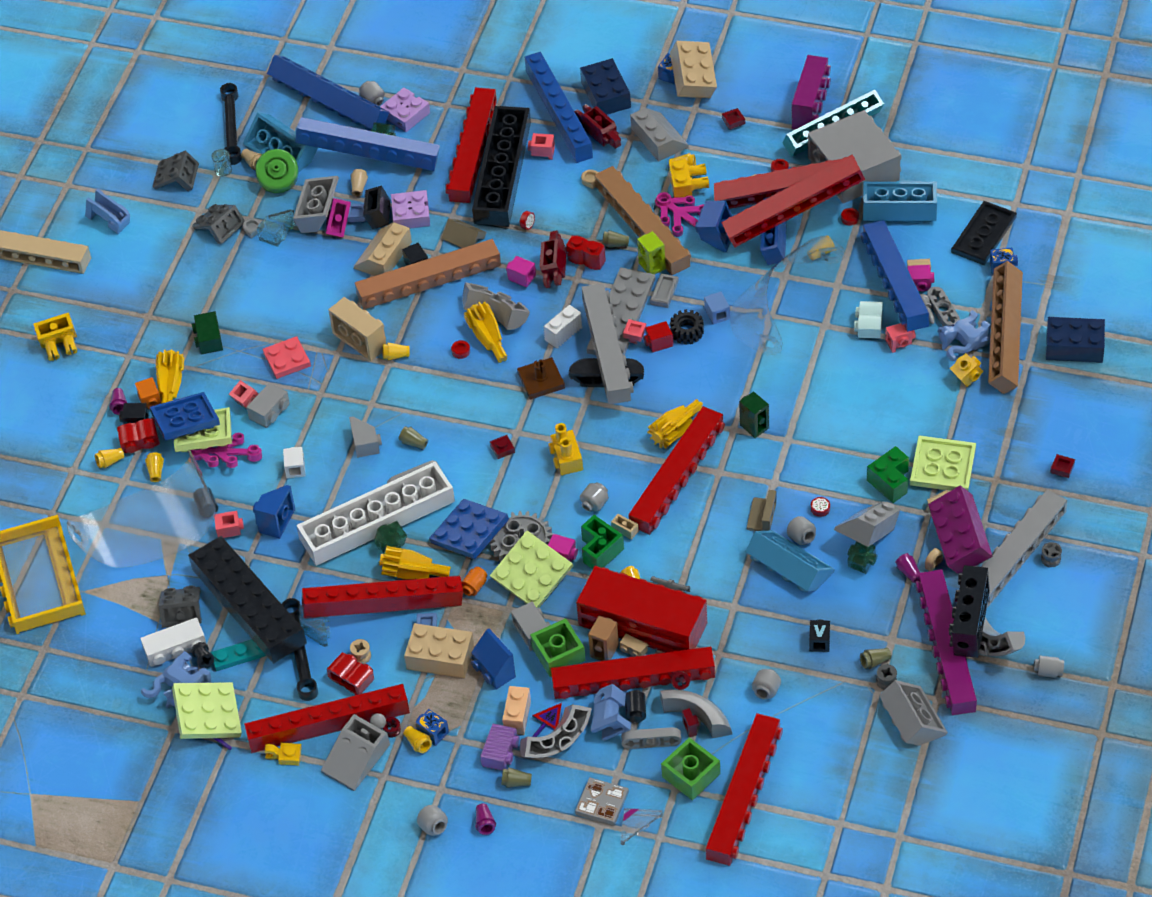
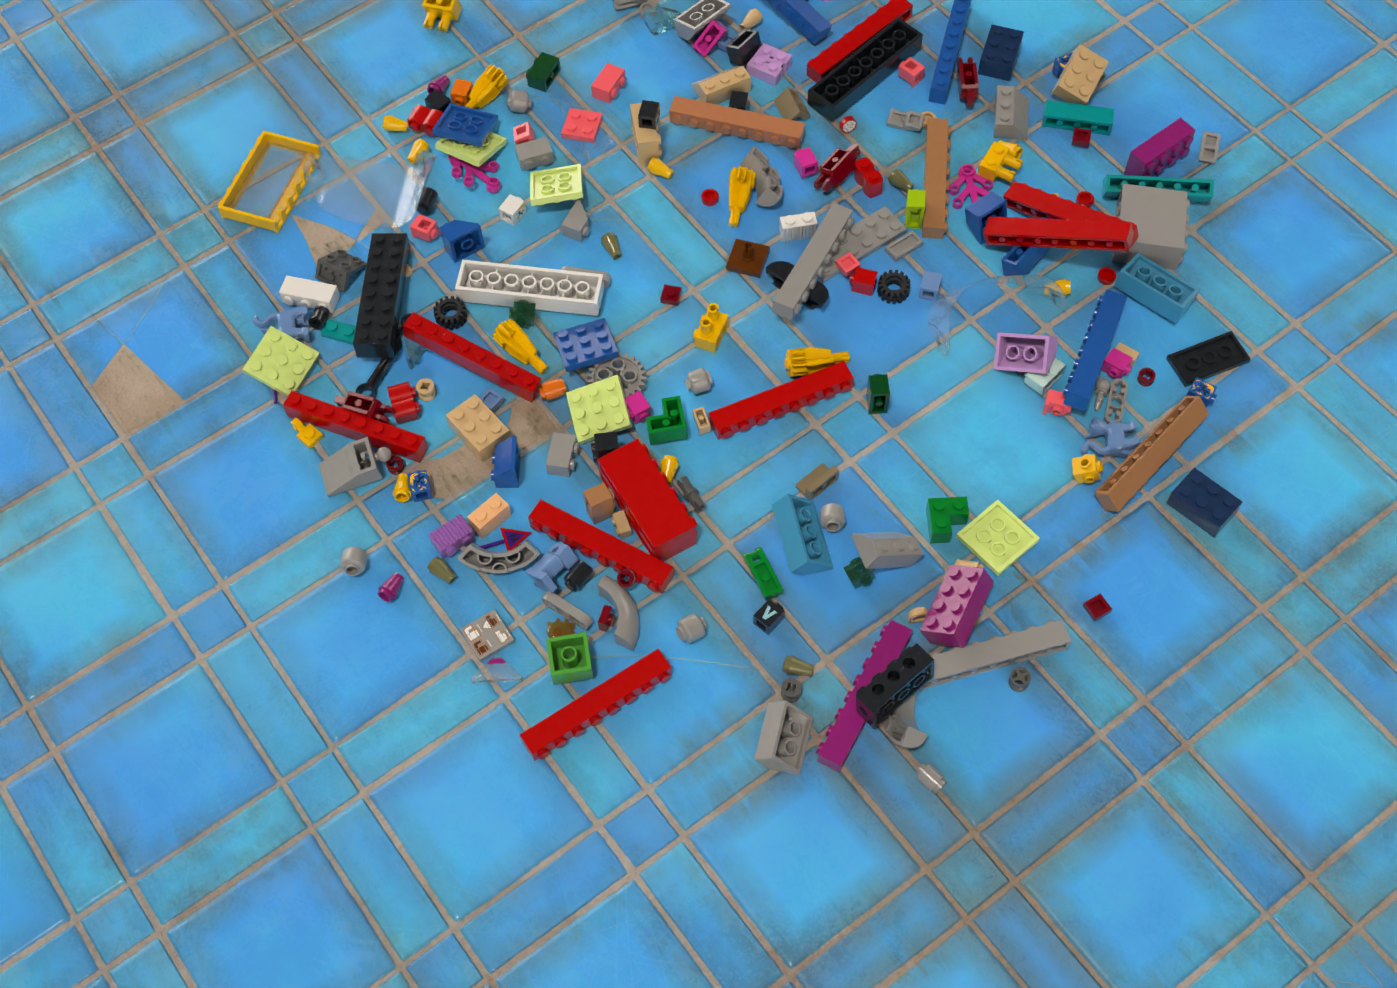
camera: 35 degrees right, 10 degrees up
bright green brick [530,618,586,677] -> none
tile [811,497,830,517] -> none
magenta cone [895,553,920,583] -> none
none -> dark red hinge [334,391,395,424]
none -> black tyre [433,296,468,331]
none -> light grey head [507,90,532,113]
none -> yellowish green plate [530,164,583,206]
none -> clear orange piece [547,618,575,638]
none -> coral brick [591,63,627,104]
none -> black brick [591,431,619,469]
none -> black brick [638,100,660,130]
none -> green plate [742,547,783,601]
none -> light grey slope [886,108,925,131]
none -> lavender slope [994,332,1058,374]
none -> teal brick [1041,100,1114,136]
none -> dark red bush [1137,368,1156,387]
none -> light grey slope [1198,131,1221,164]

